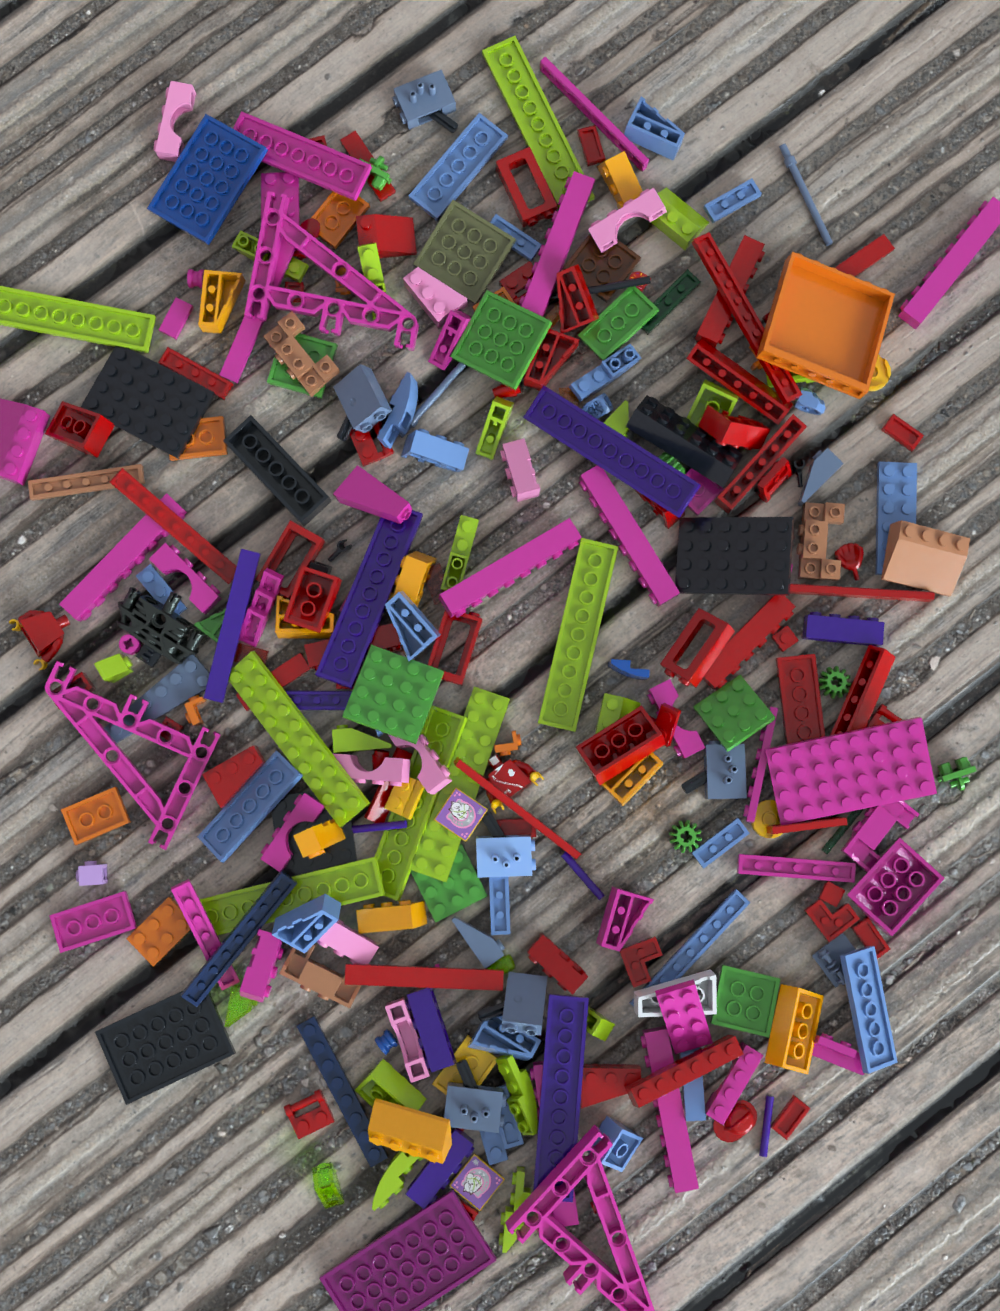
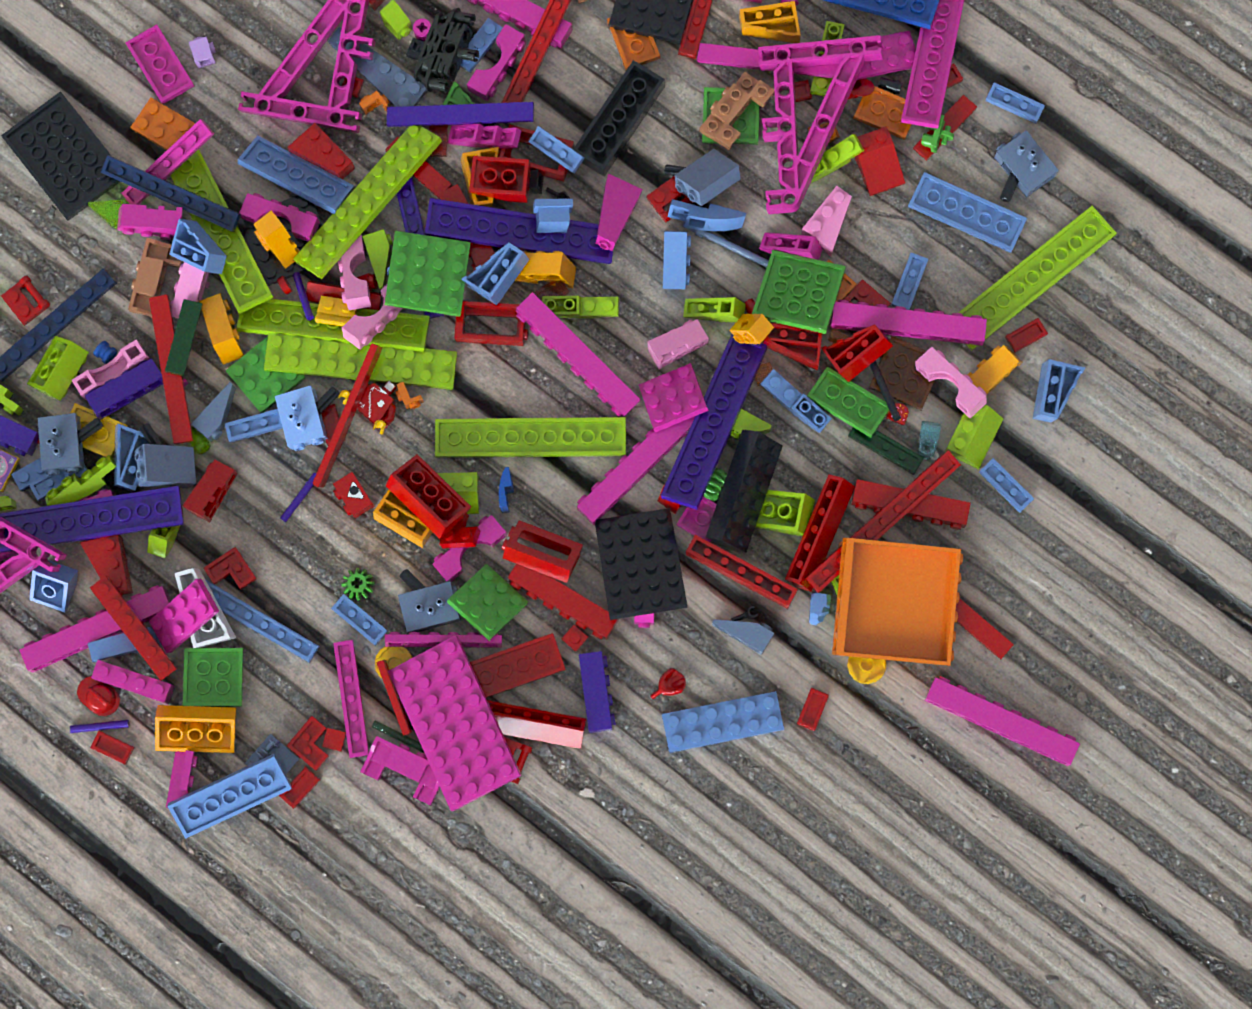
camera: 85 degrees right, 5 degrees down
orange plate [61,787,131,846] -> none
light orange slope [368,1098,452,1164] -> none
olive plate [413,200,516,304] -> none
tile [434,788,488,842] -> none
red piece [496,147,557,228] -> none
dark pink tile [540,57,649,172] -> none
medium blue rock [582,393,613,419] -> none
dark pink wedge [596,886,654,952] -> none
red wedge [698,405,770,450] -> none
red plate [757,457,792,503] -> none
sand blue bar [779,143,833,246] -> none
red tile [790,584,935,602] -> none
nougat bracket [797,502,845,581] -> none
bright green gear [818,666,852,699] -> none
dark pink slope [847,838,945,936] -> none
slope [881,520,970,597] -> none
bright green hips [936,757,977,791] -> none
none -> dark green tile [165,299,203,376]
none -> red tile [277,275,293,295]
none -> red brick [333,472,375,519]
none -> medium blue plate [528,126,585,173]
none -> medium blue plate [533,199,573,233]
none -> dark pink plate [639,363,709,433]
none -> light orange brick [729,314,774,344]
none -> black pin [878,77,903,94]
none -> clear light blue piece [918,421,941,459]
none -> medium blue plate [985,82,1045,124]

